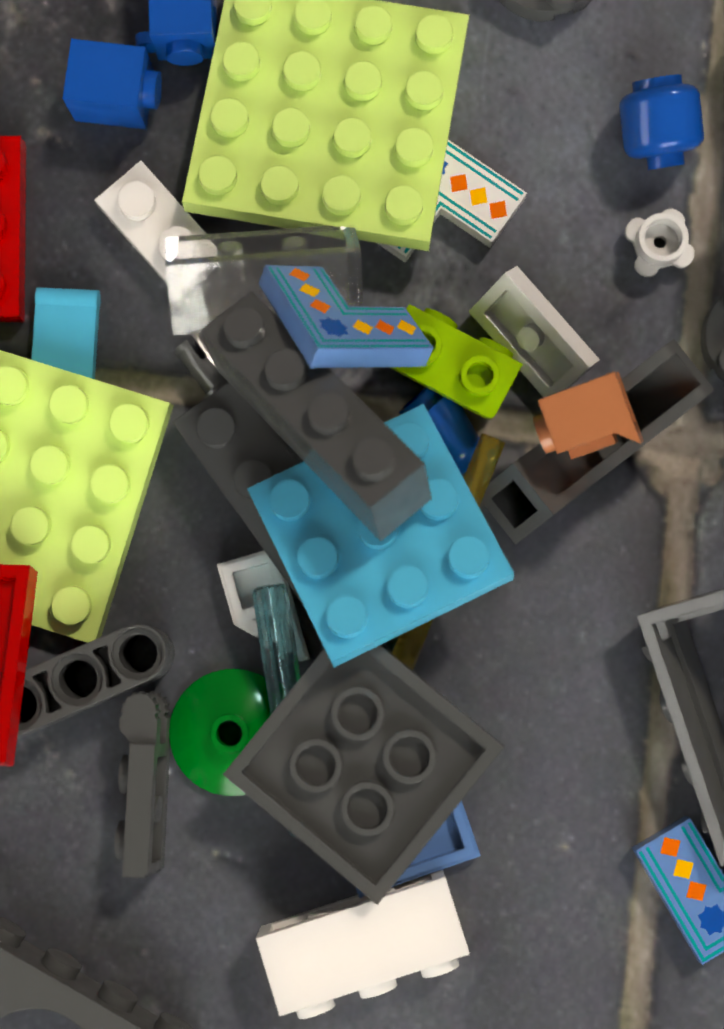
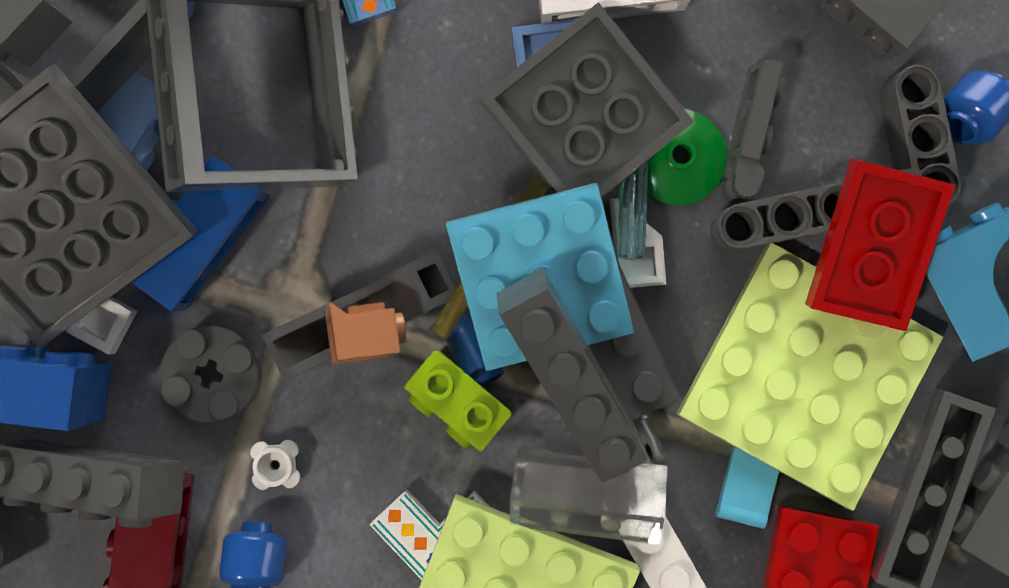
camera: 175 degrees left, 5 degrees up
medium blue tile [259,265,434,368] -> none
white plate [468,266,600,398] -> none

